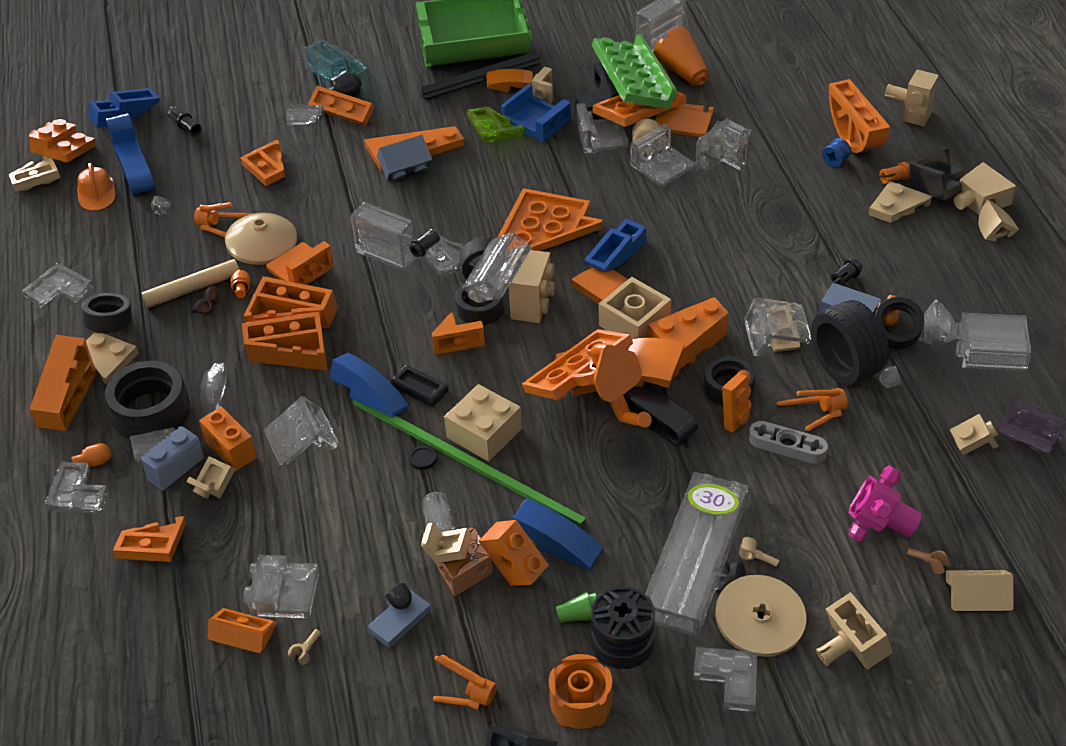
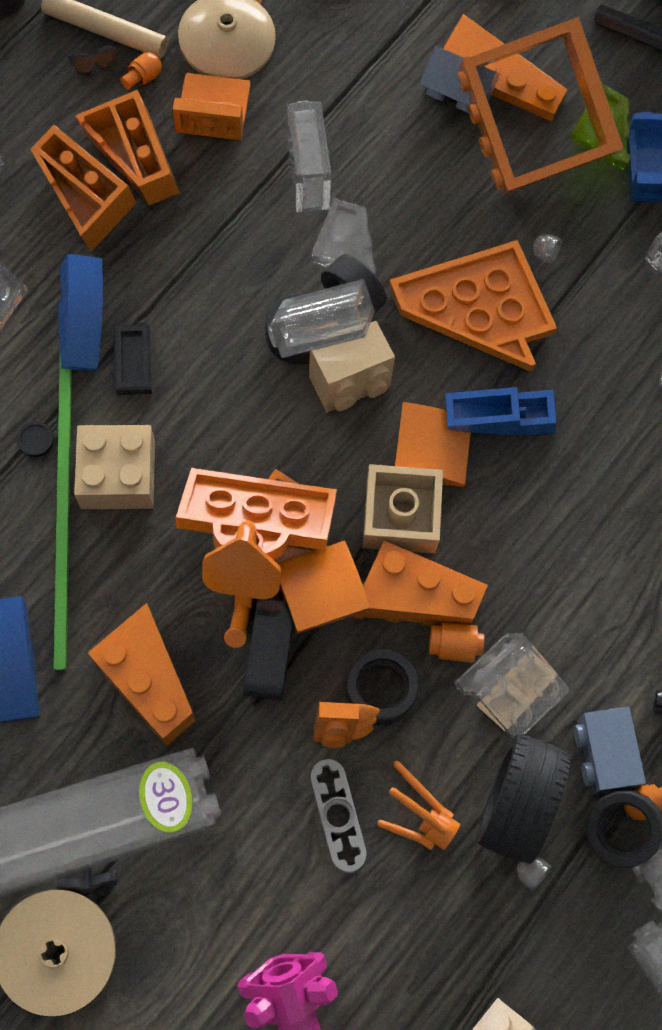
camera: 45 degrees right, 25 degrees up
black pin [409,229,440,257] -> none
orange slope [432,312,485,355] -> none
tan hand [739,537,779,567] -> none
none -> orange wedge [88,603,196,746]
none -> orange brick [429,622,484,663]
none -> orange window [457,17,624,196]
none -> clear hinge [533,234,562,264]

